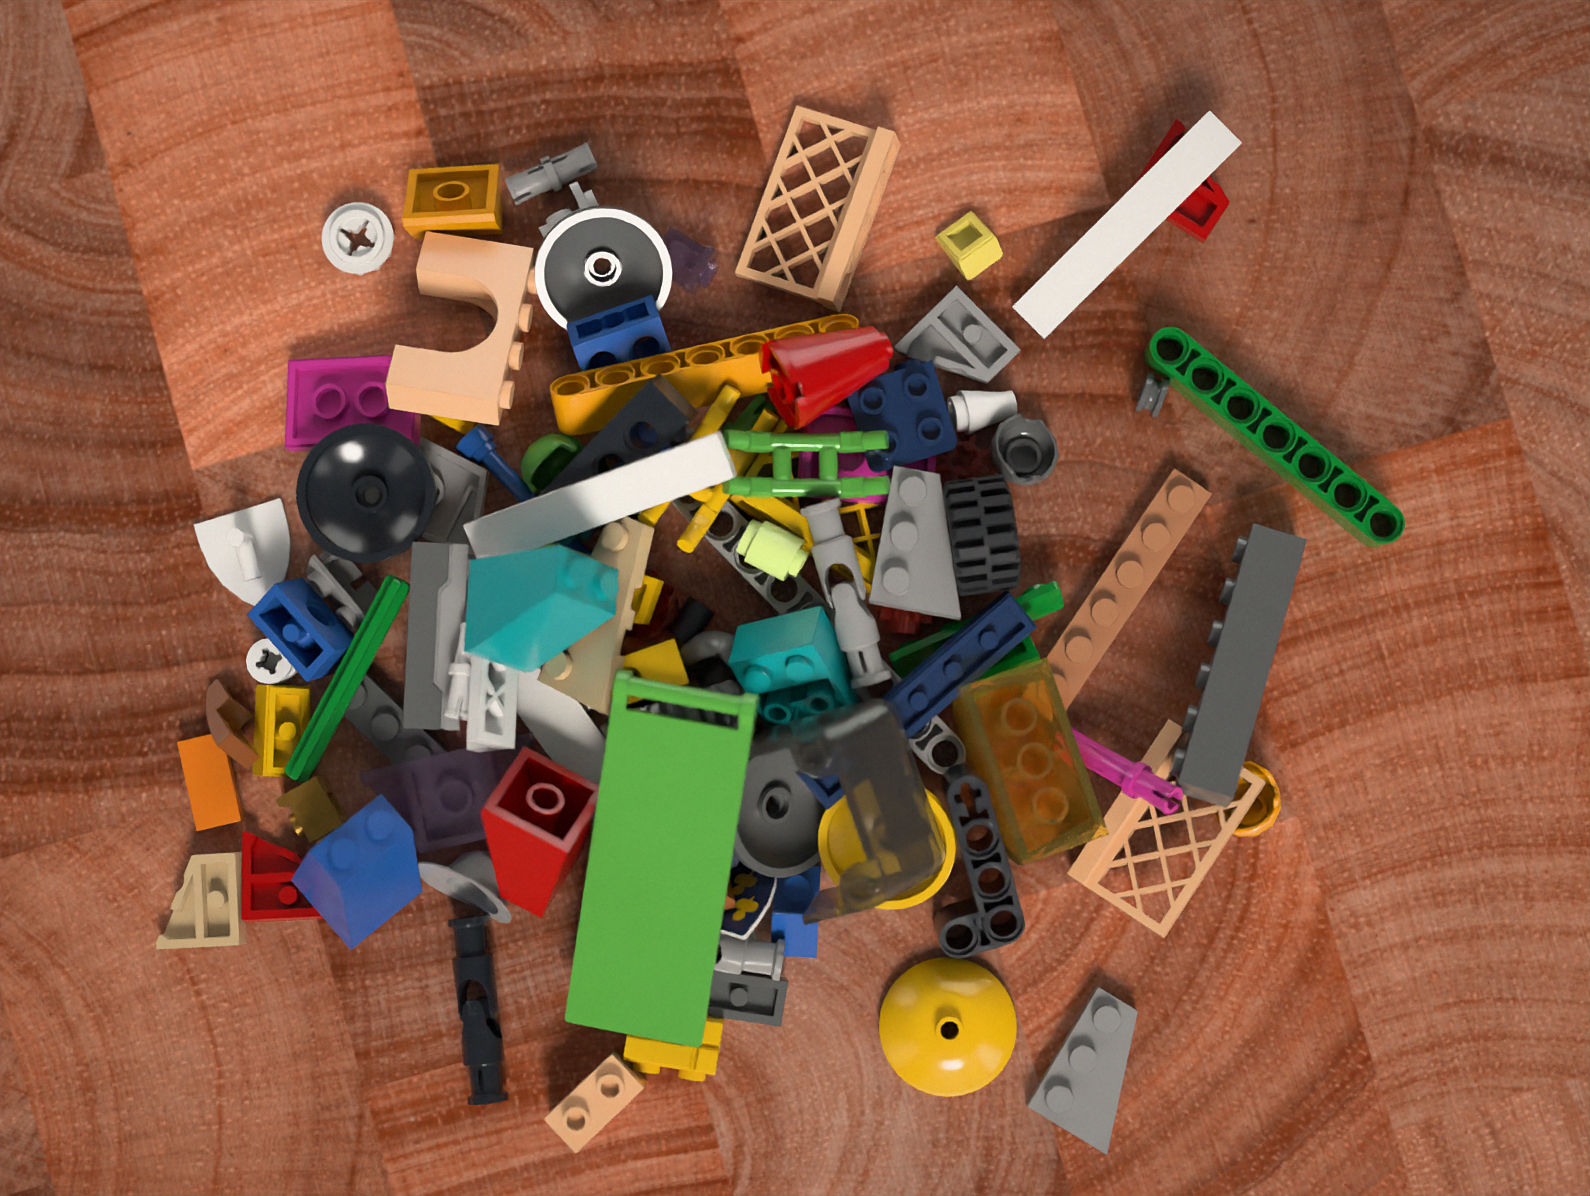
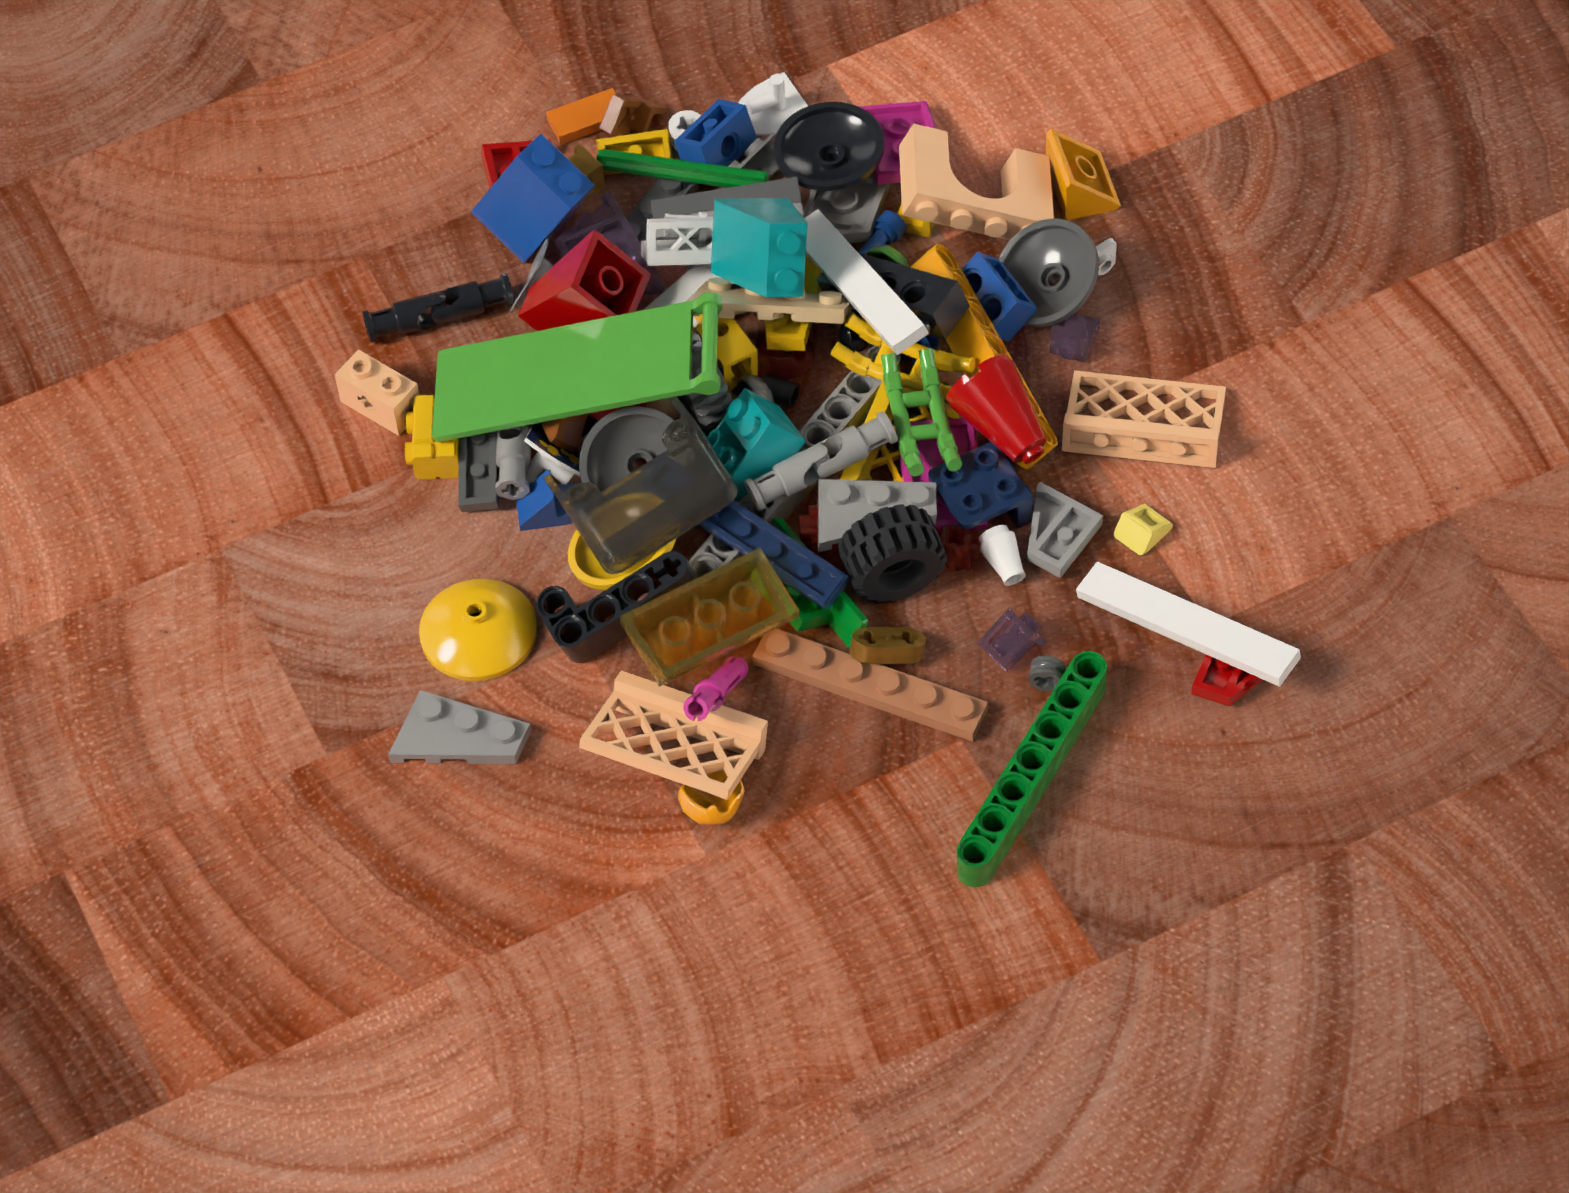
camera: 75 degrees right, 30 degrees down
tan wing [156,852,247,950] -> none
white gear [322,202,395,276] -> none
light grey pin [504,142,598,206] -> none
yellowish green brick [736,519,809,582] -> none
dark grey hair [989,414,1059,486] -> none
dark grey brick [1168,523,1307,808] -> none
none -> pearl gold beam [850,627,926,664]
none -> clear purple bracket [977,608,1047,672]

